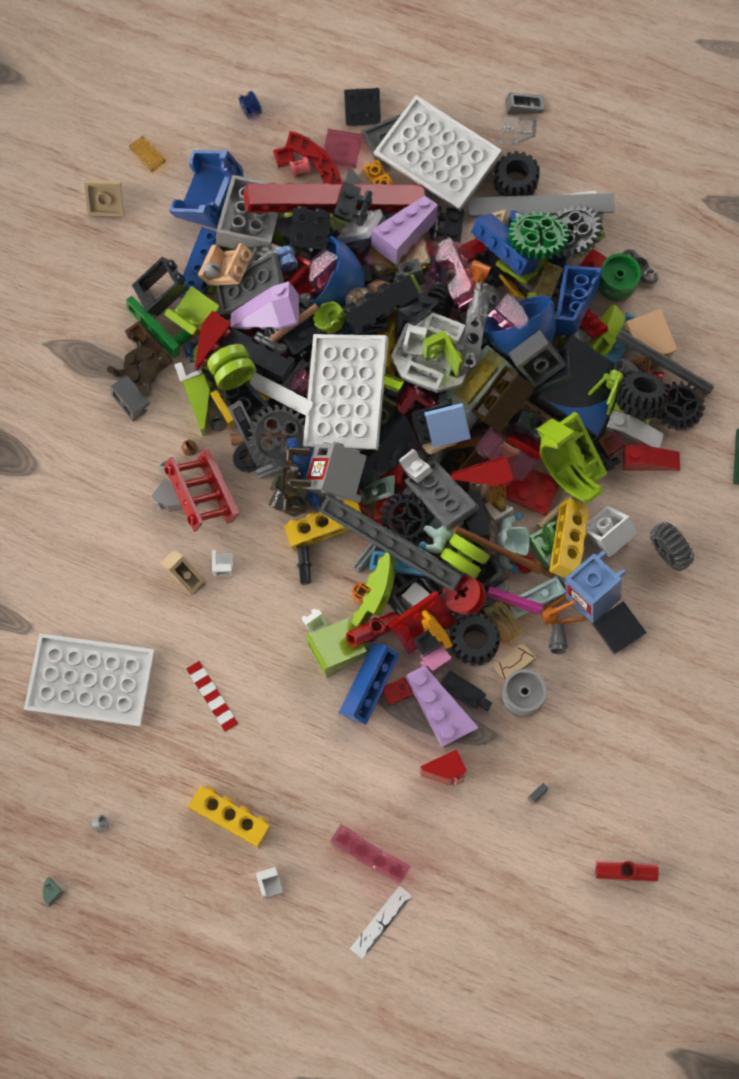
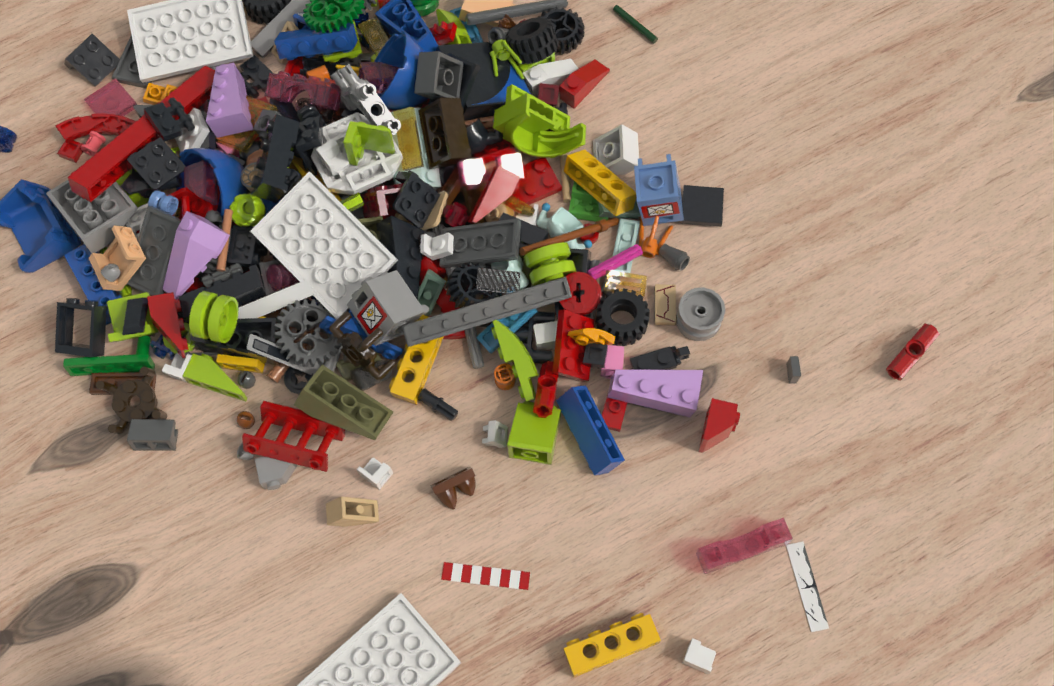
camera: 50 degrees left, 5 degrees down
light blue tile [425,403,471,448] -> none
dark grey gear [650,521,694,571] -> none
none -> black tile [122,298,148,335]
none -> olive slope [294,365,393,440]
none -> reddish brown tile [430,466,476,510]
none -> dark red gear [443,202,469,227]
none -> tile [476,267,520,293]

